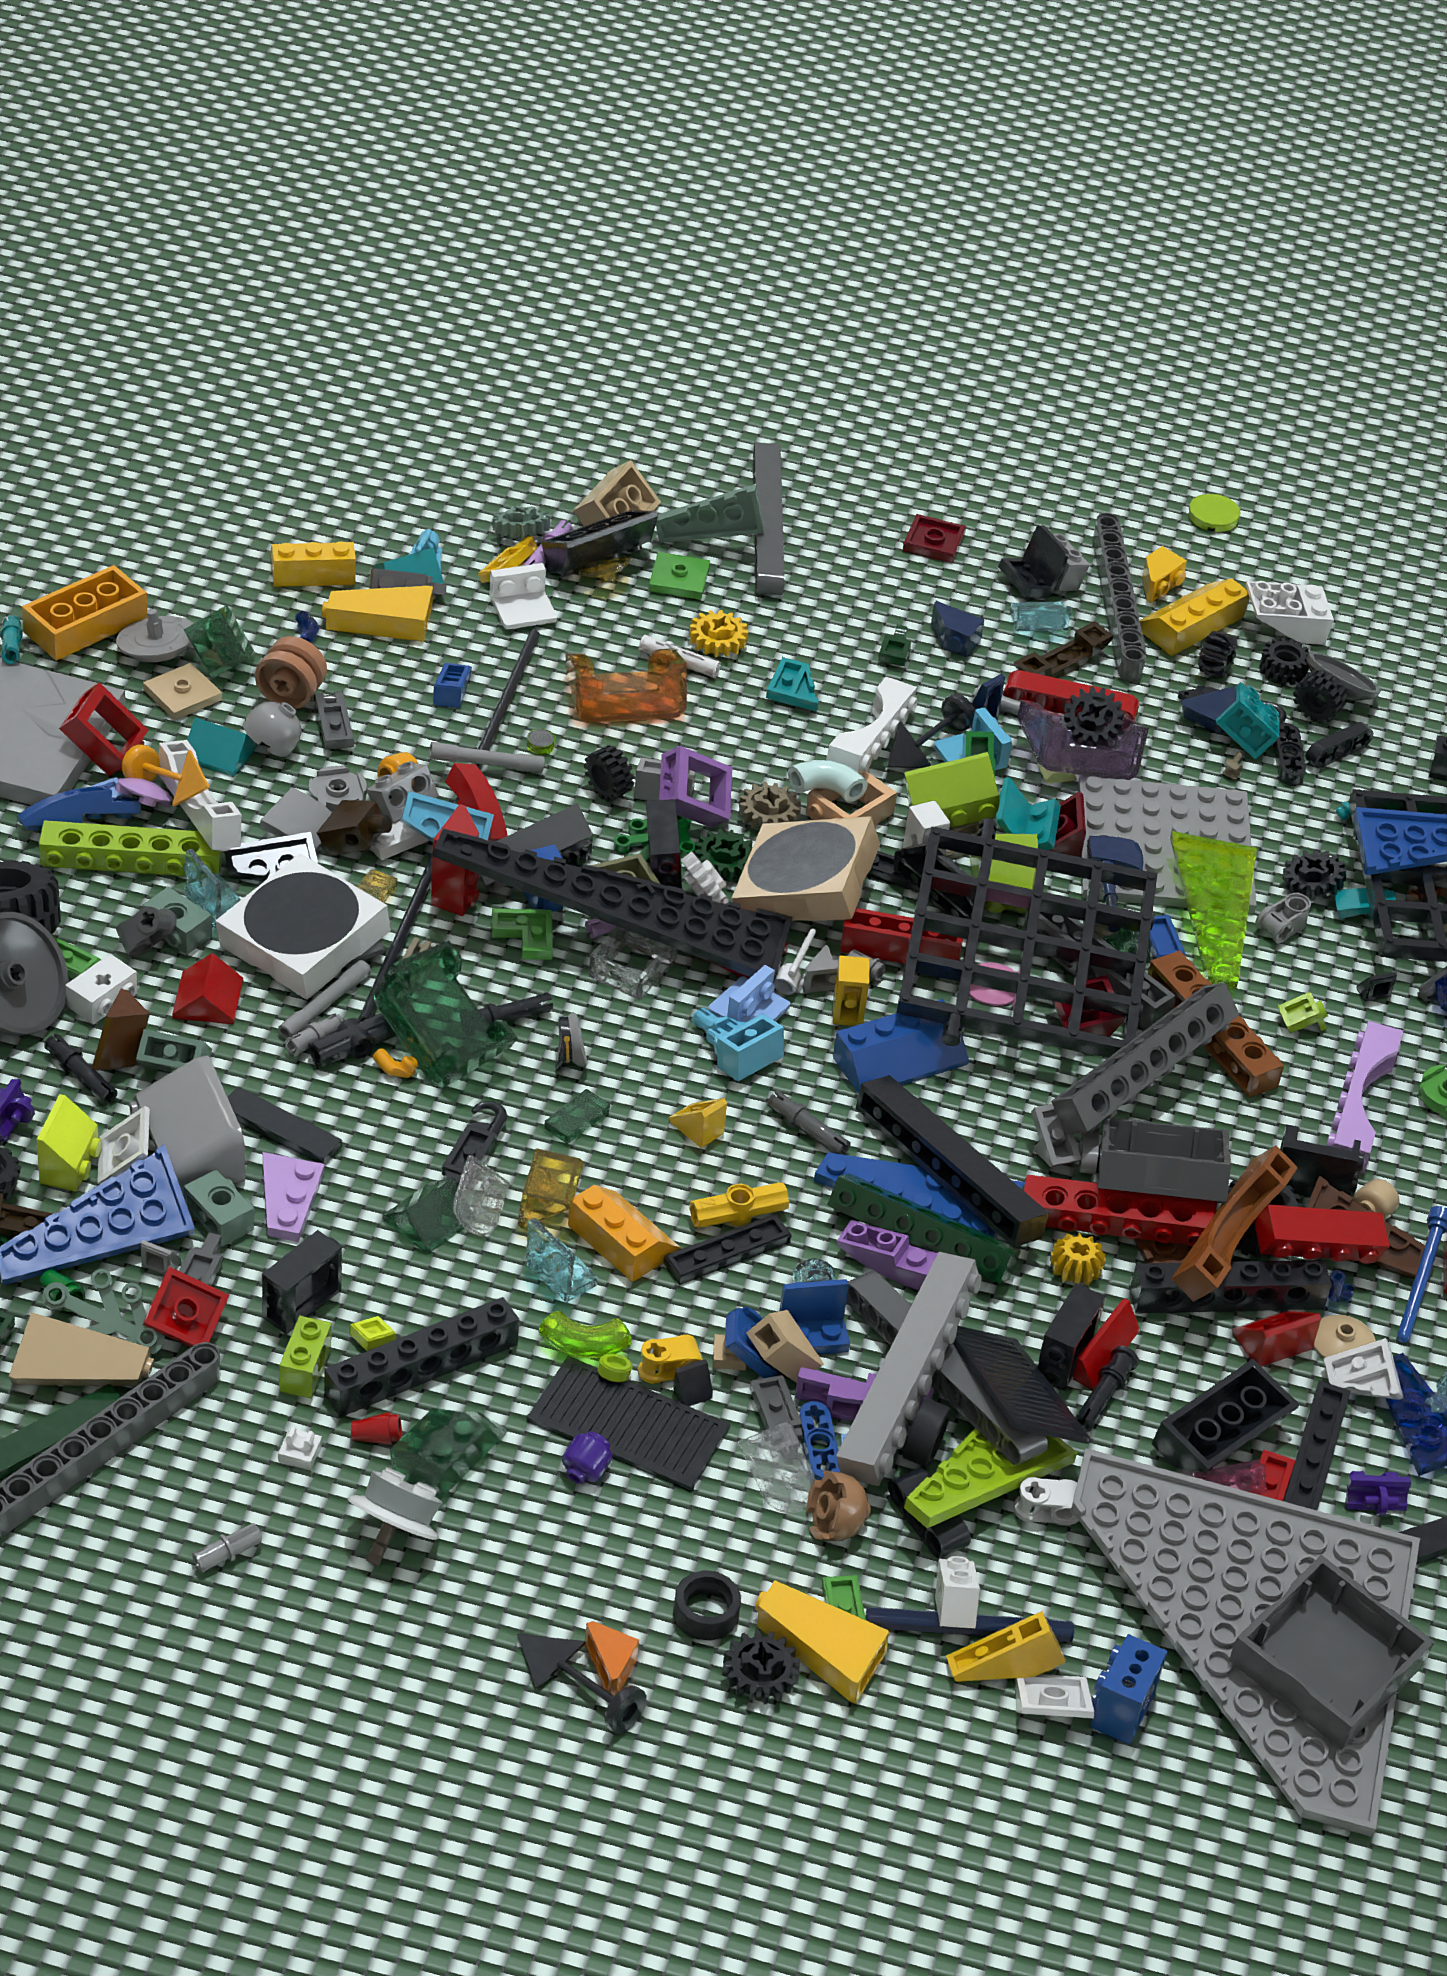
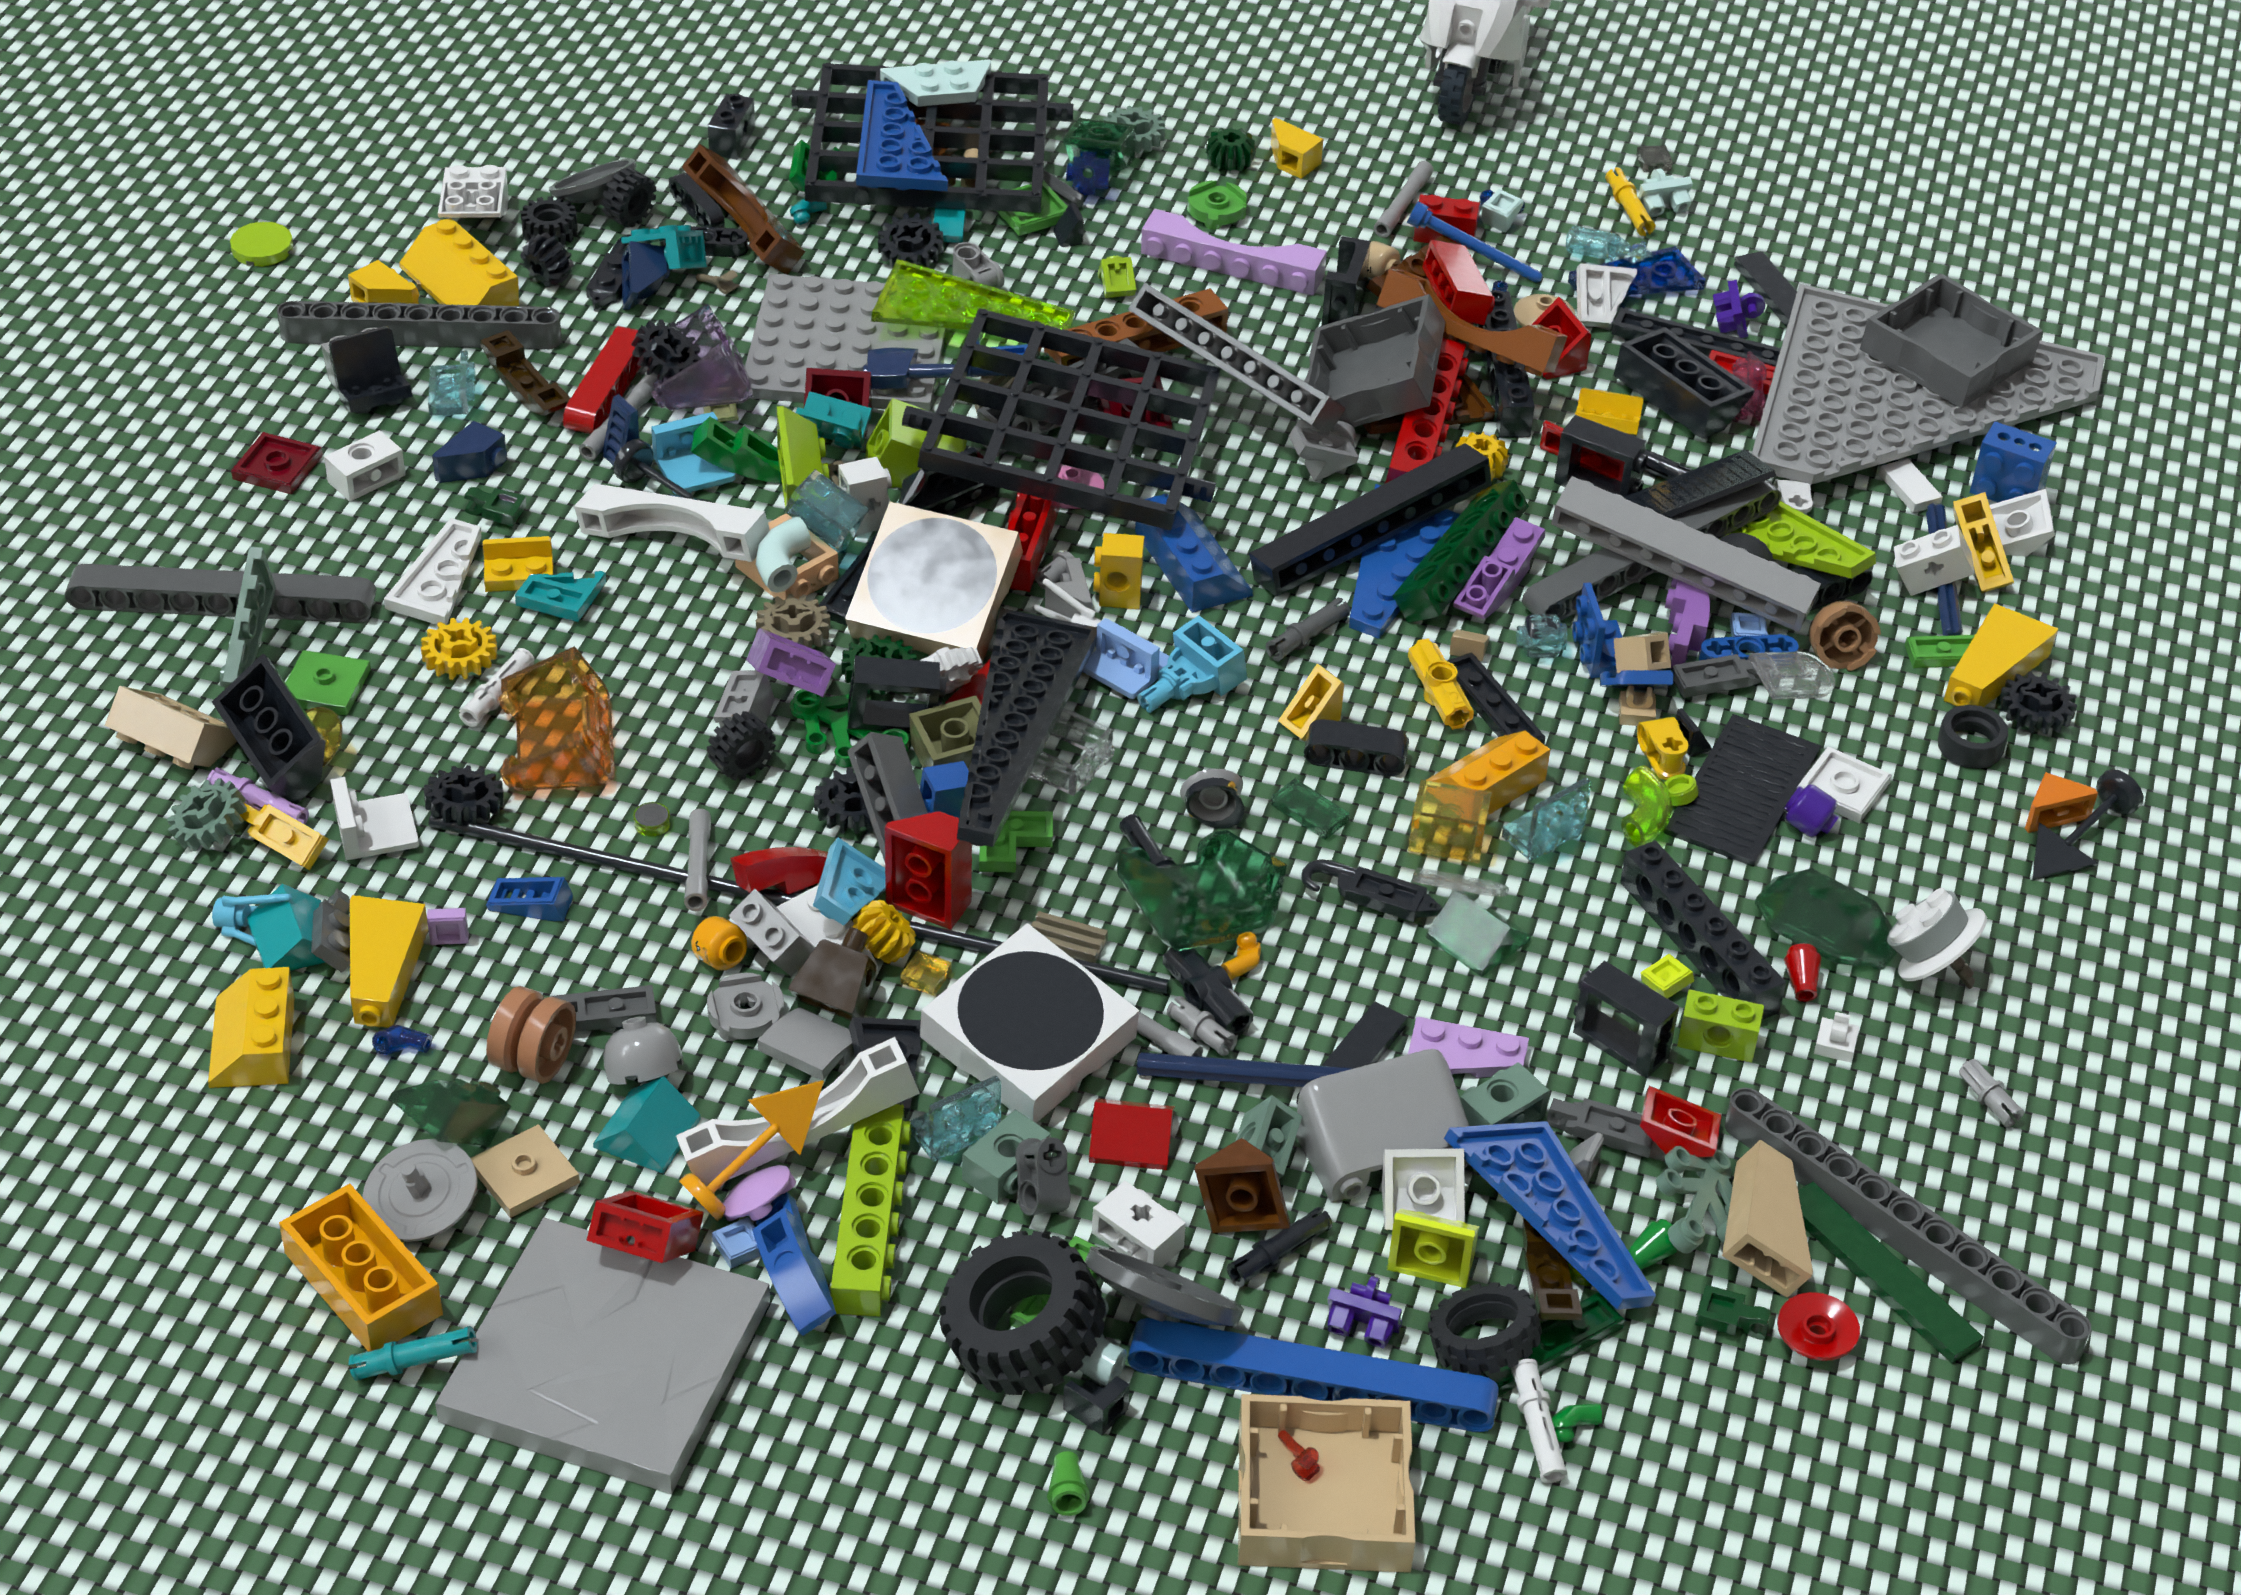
camera: 85 degrees left, 0 degrees up
none -> white brick [324,430,405,501]
none -> white wing [384,518,482,625]
none -> black gear [424,765,504,826]
none -> lavender tile [427,908,469,945]
none -> yellow bracket [483,536,554,592]
none -> reddish brown arch [682,144,805,275]
none -> clear light blue slope [784,469,869,553]
none -> yellow gear [852,899,916,963]
none -> bright green plate [997,180,1068,236]
none -> dark blue axle [1137,1052,1354,1088]
none -> black beam [1303,719,1409,776]
none -> tan slope [1449,629,1490,661]
none -> yellow bracket [1575,388,1644,435]
none -> white tile [1797,747,1892,824]
none -> white tile [1879,459,1943,513]

